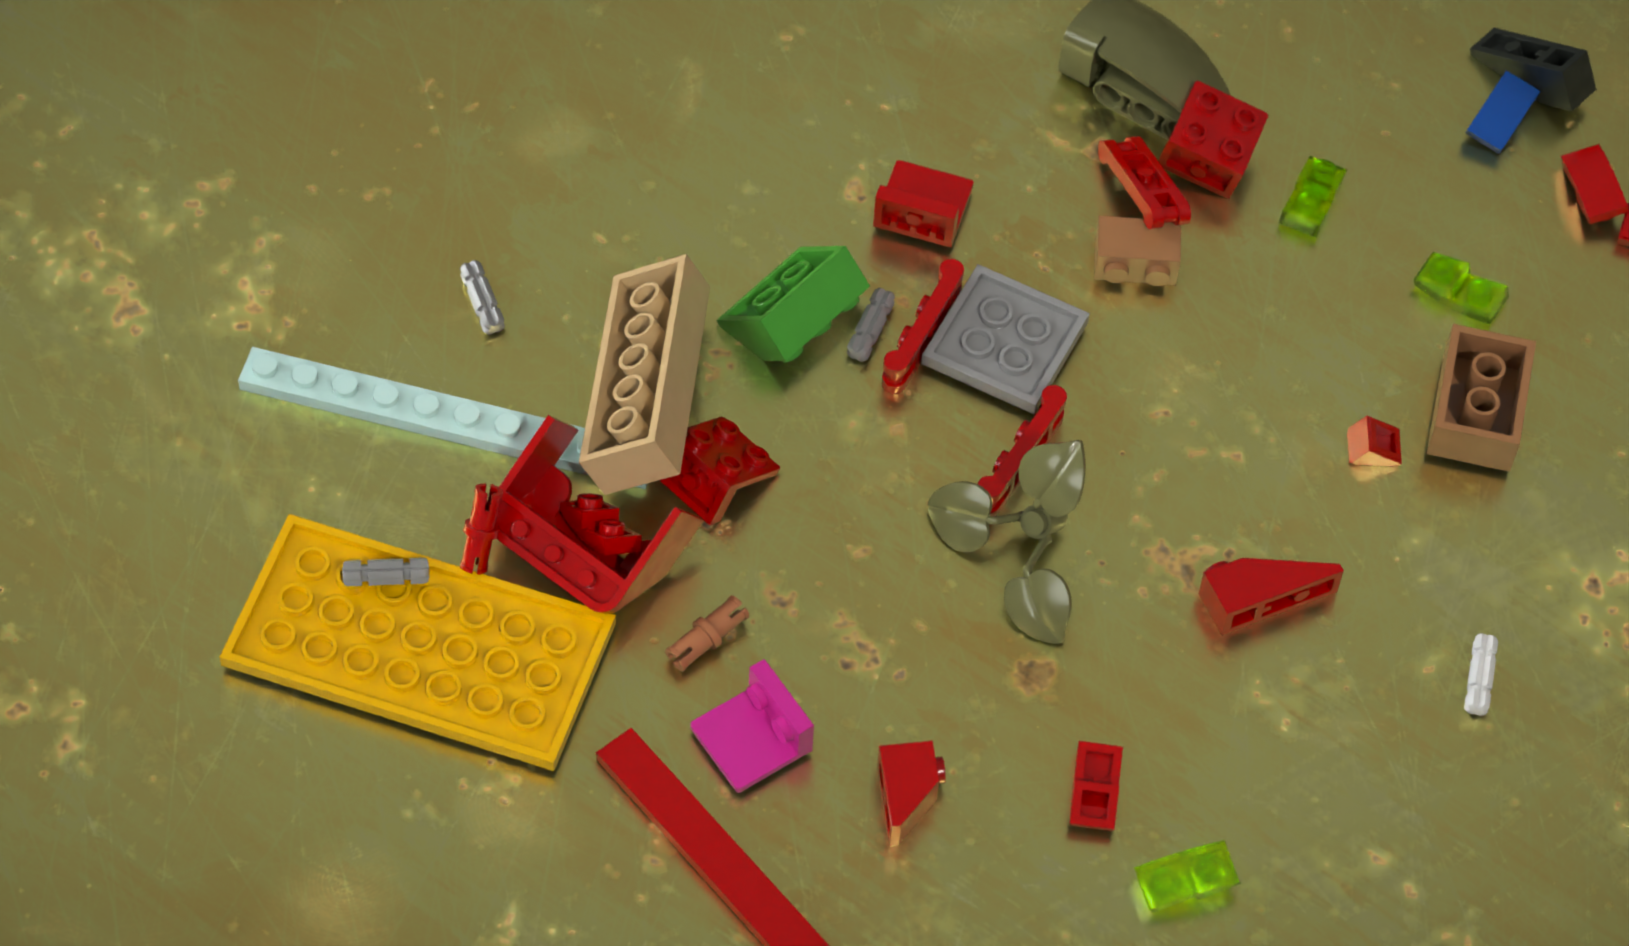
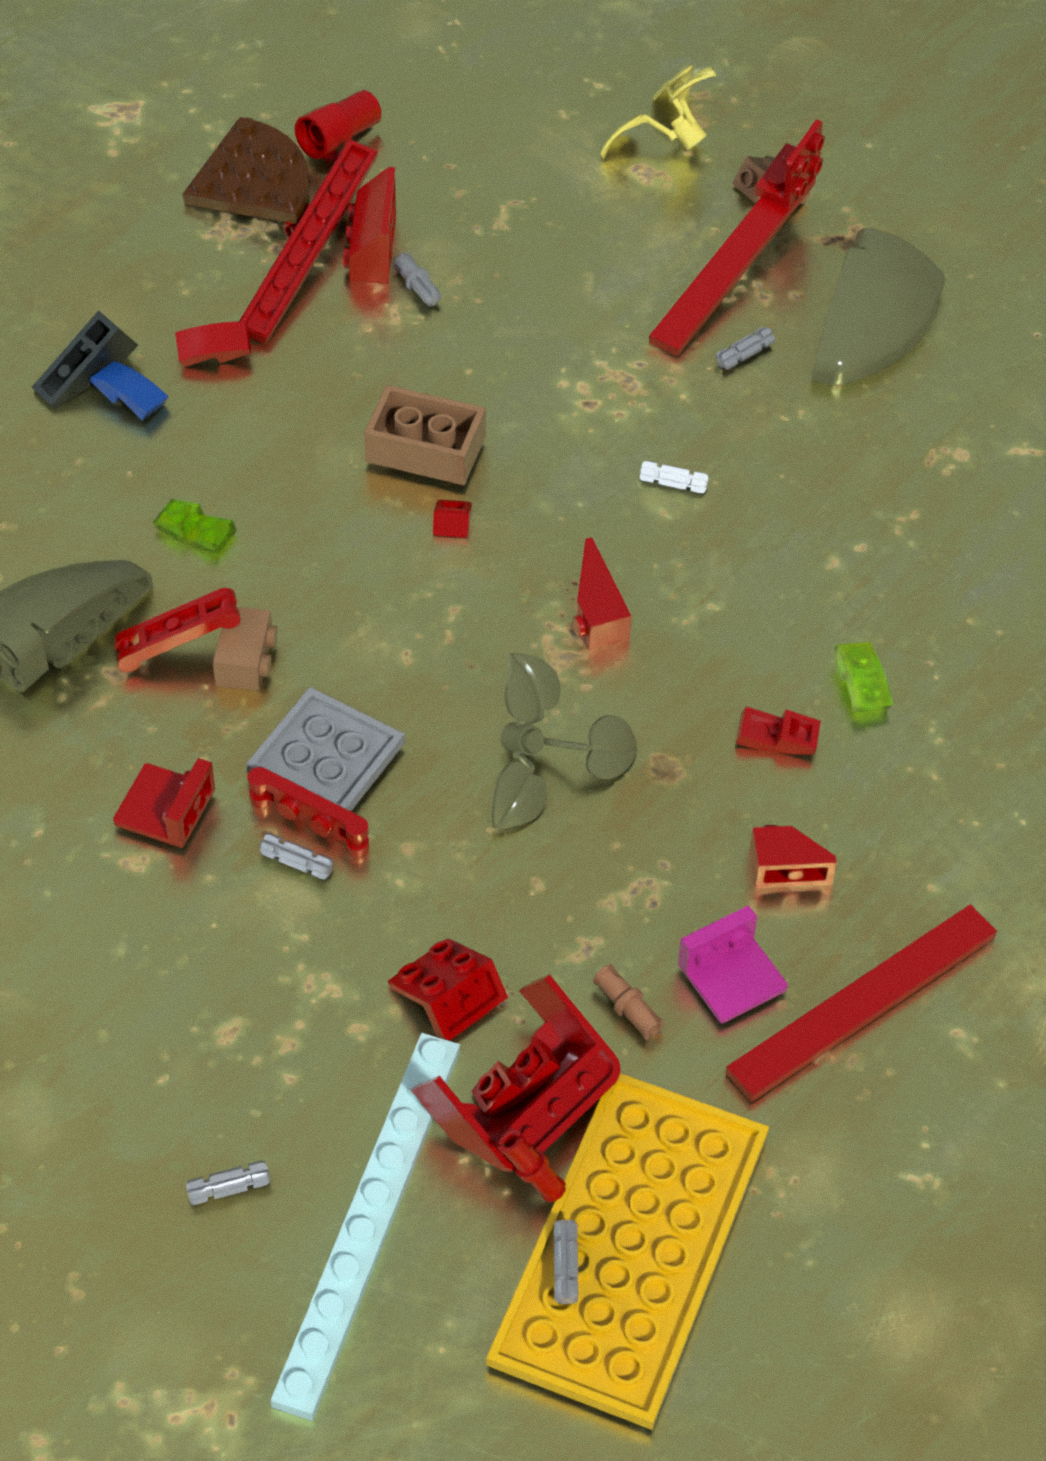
camera: 85 degrees left, 5 degrees down
tan brick [579,254,710,495] -> none
bright green slope [716,246,870,363] -> none
red plate [978,385,1067,516] -> none
red bracket [1158,81,1268,199] -> none
clear neon green slope [1414,252,1509,325] -> none

